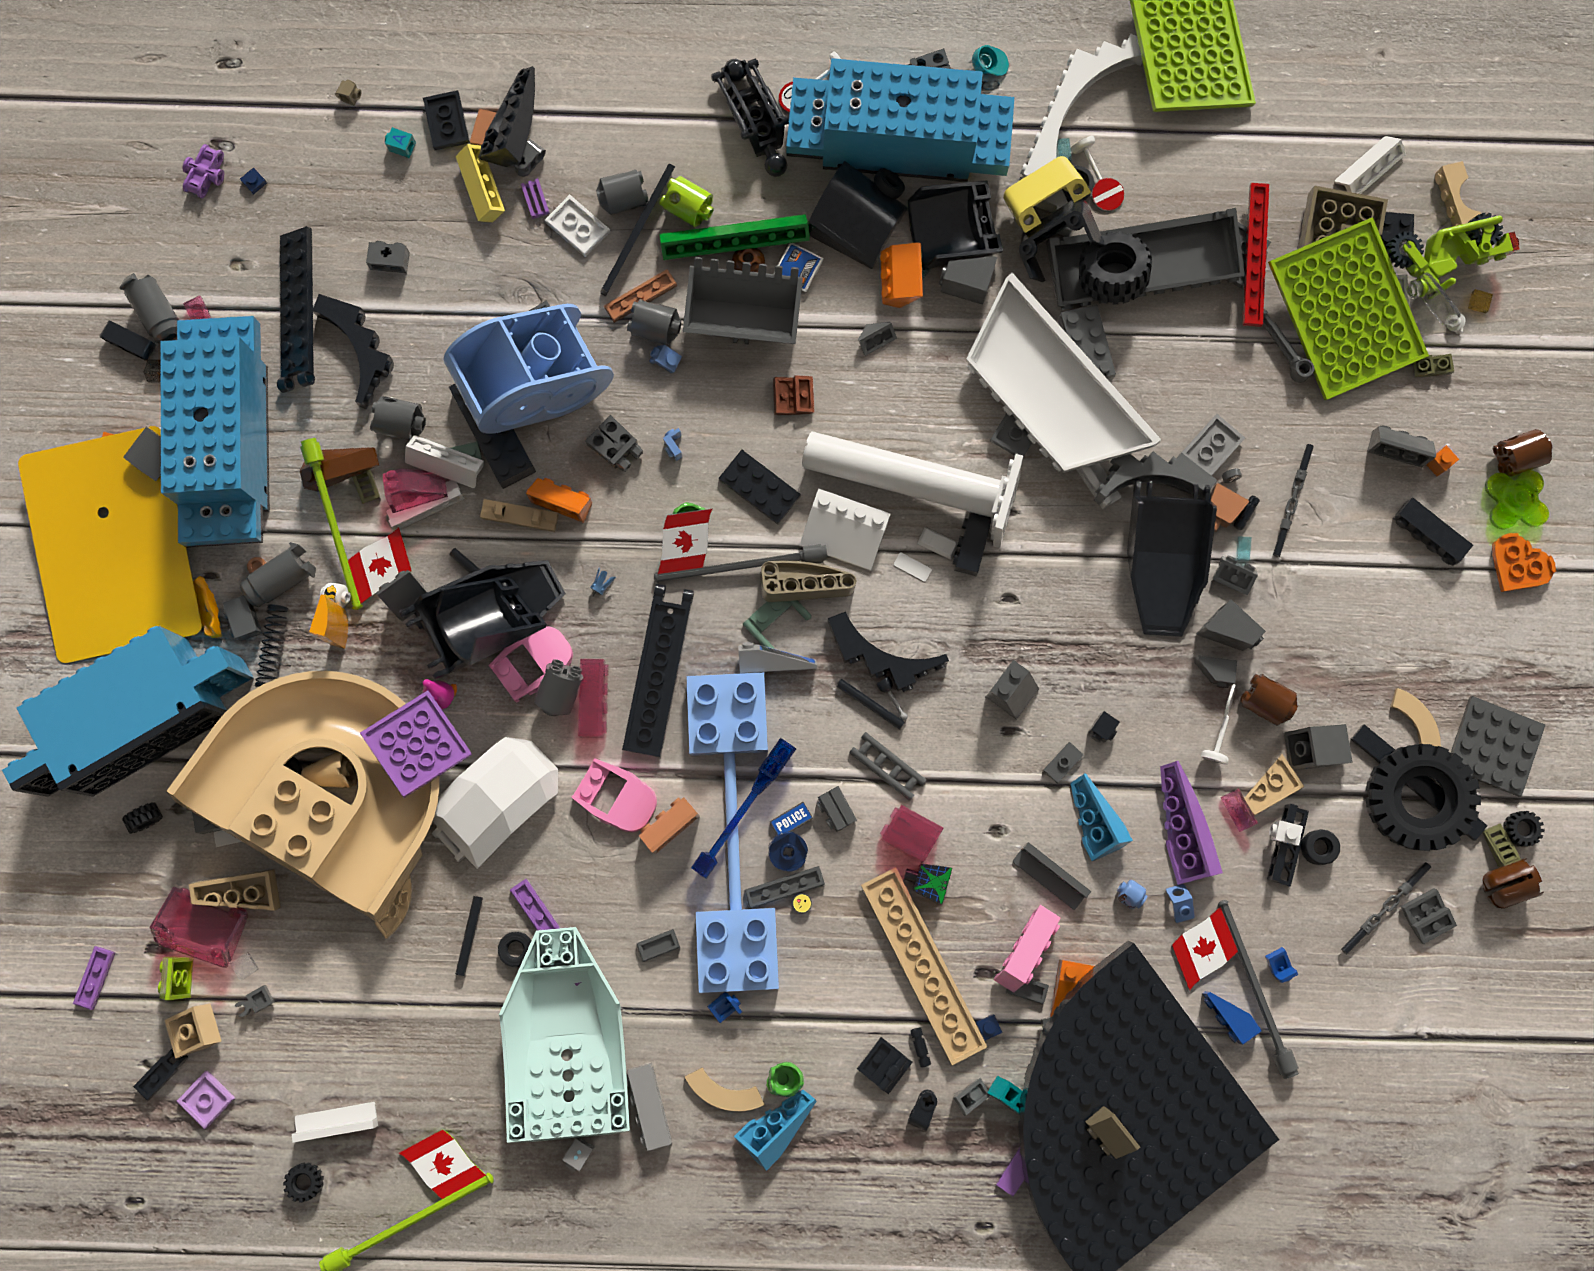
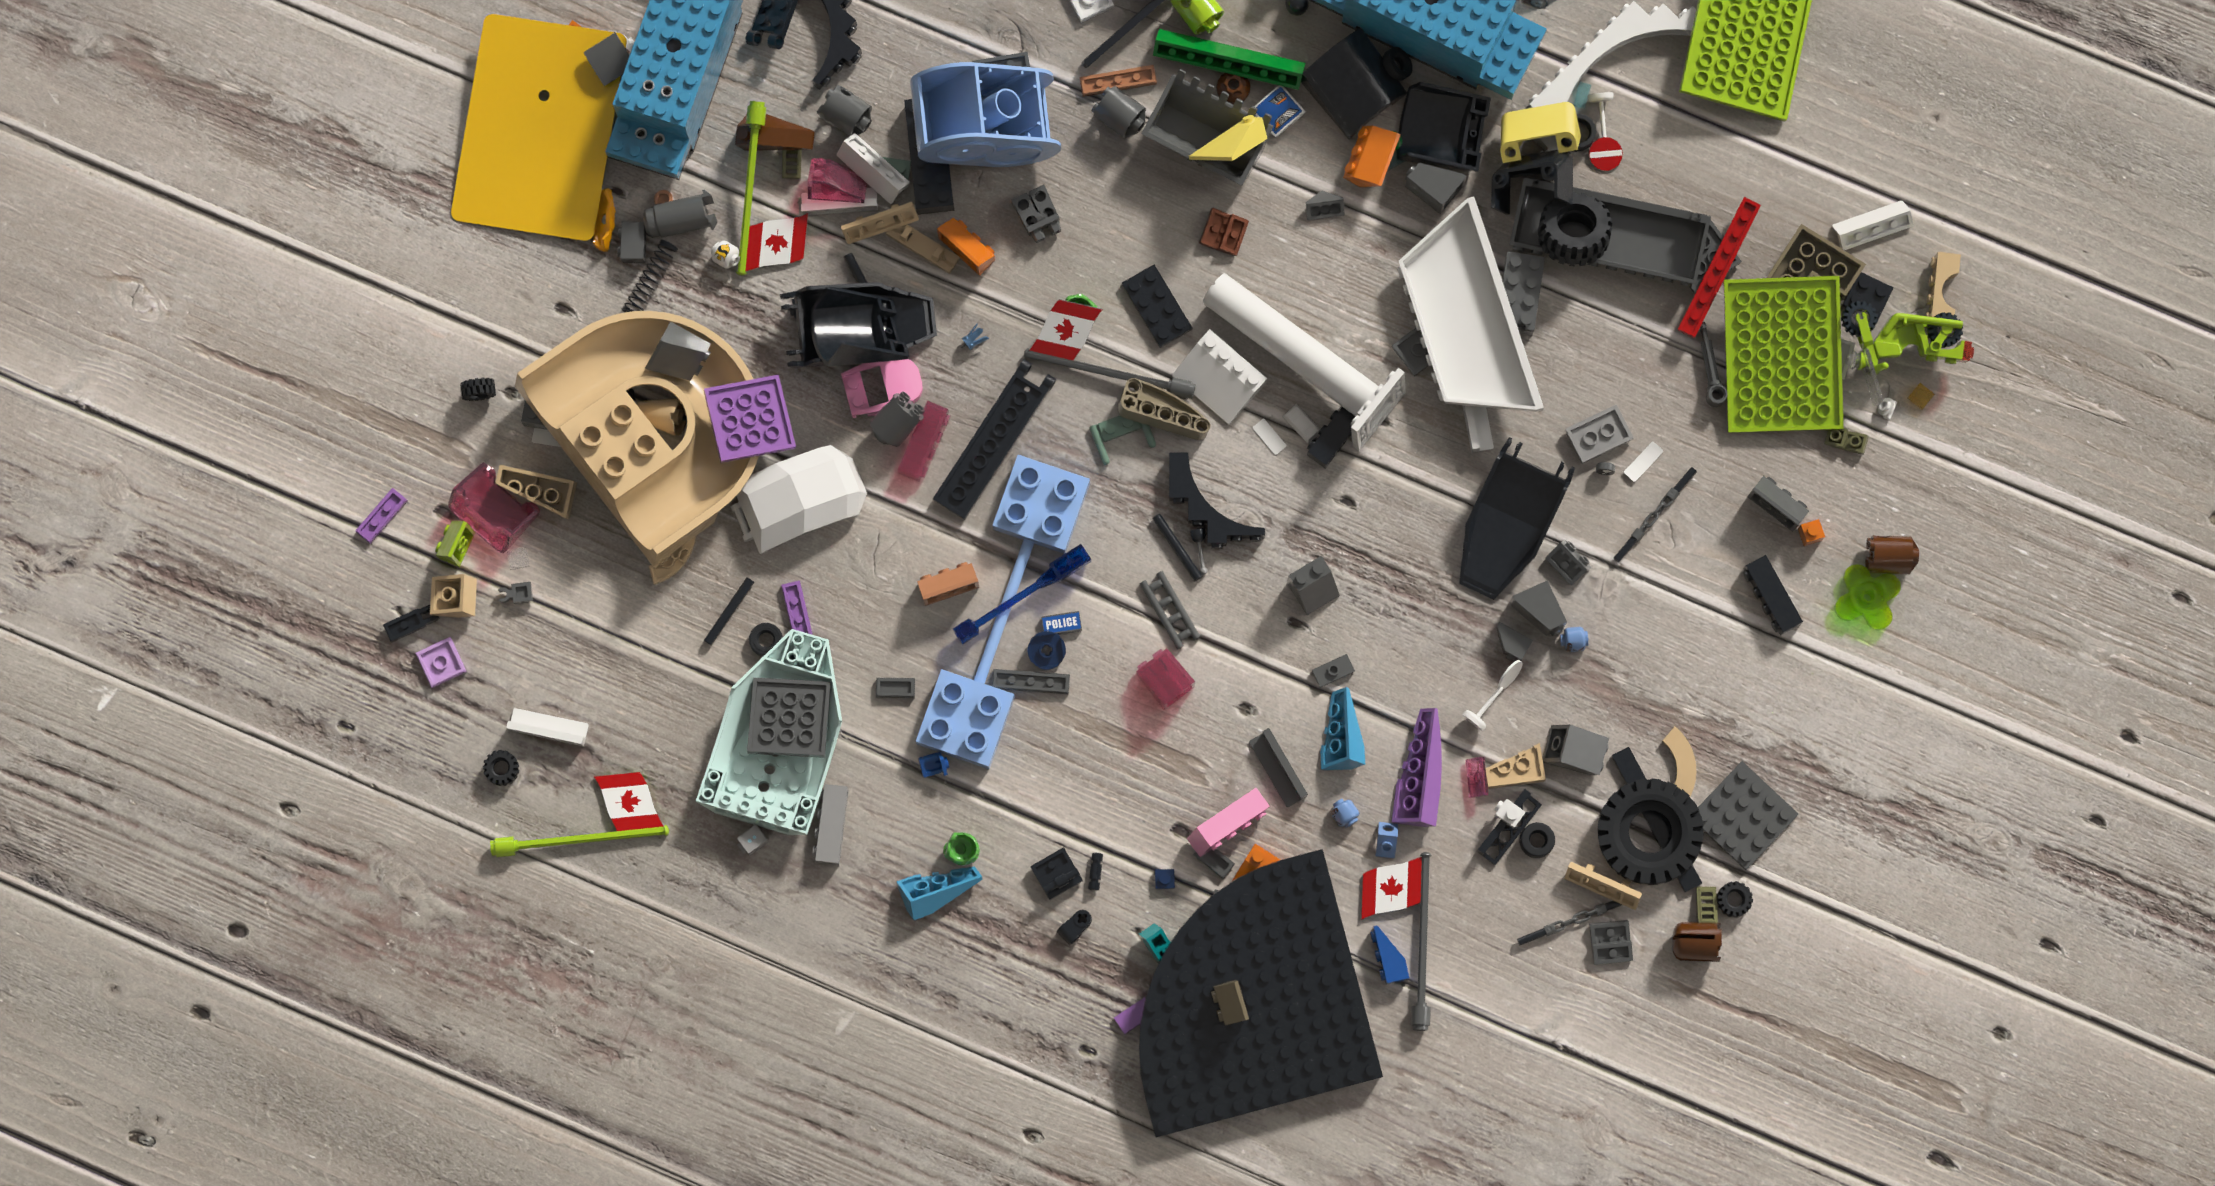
camera: 25 degrees right, 0 degrees up
dark azure piece [2,626,254,797] -> none
light orange slope [309,594,348,649] -> none
dark grey slope [376,570,428,622] -> none
dark pink hat [422,679,457,710] -> none
bright pink slope [572,758,657,832] -> none
medium blue bracket [649,345,682,373] -> none
medium blue bracket [663,428,682,461] -> none
tan tile [685,1067,765,1111] -> none
light grey slope [739,642,817,673] -> none
light yellow tile [792,893,812,913] -> none
dark grey brick [816,786,857,832] -> none
tan plate [861,867,987,1065] -> none
torso [903,864,953,905] -> none
dark grey slope [953,1078,991,1116] -> none
black brick [1088,711,1120,743] -> none
dark grey arch [1094,451,1217,505] -> none
nougat torso [1211,483,1249,532] -> none
black axle [1234,495,1260,530] -> none
clear light blue piece [1237,536,1252,561] -> none
reddish brown cylinder [1240,674,1298,726] -> none
blue bracket [1265,947,1298,983] -> none
orange plate [1492,533,1556,592] -> none
none -> dark grey slope [645,322,711,381]
none -> dark grey plate [747,678,831,758]
none -> tan hinge [841,202,919,244]
none -> light yellow slope [1189,115,1267,161]
none -> medium blue head [1560,627,1588,652]
none -> tan hinge [1564,862,1642,910]
none -> white sticker [1624,441,1663,482]

